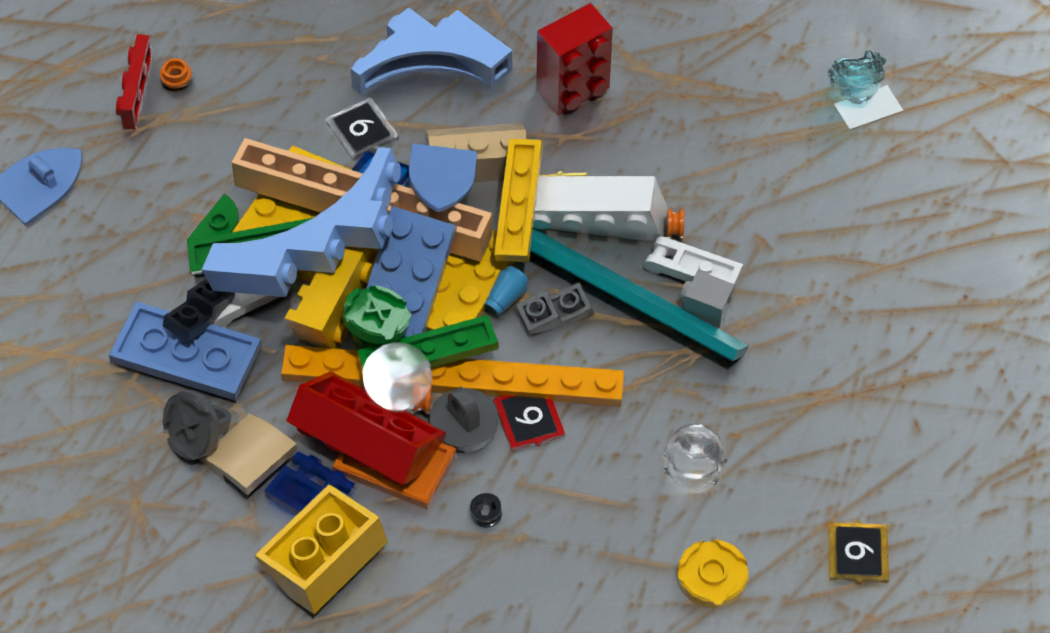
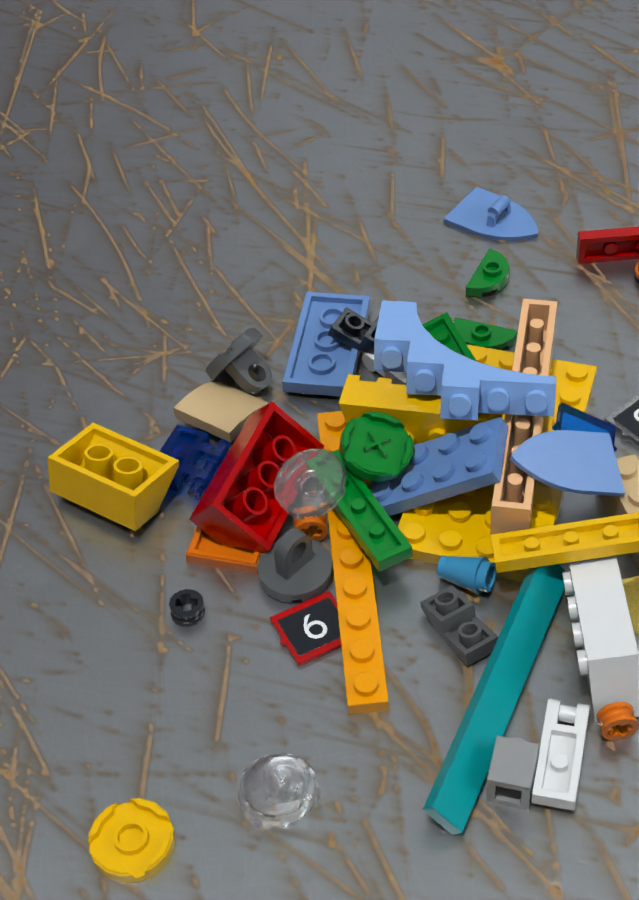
camera: 85 degrees right, 10 degrees down
none -> green plate [466,248,510,297]

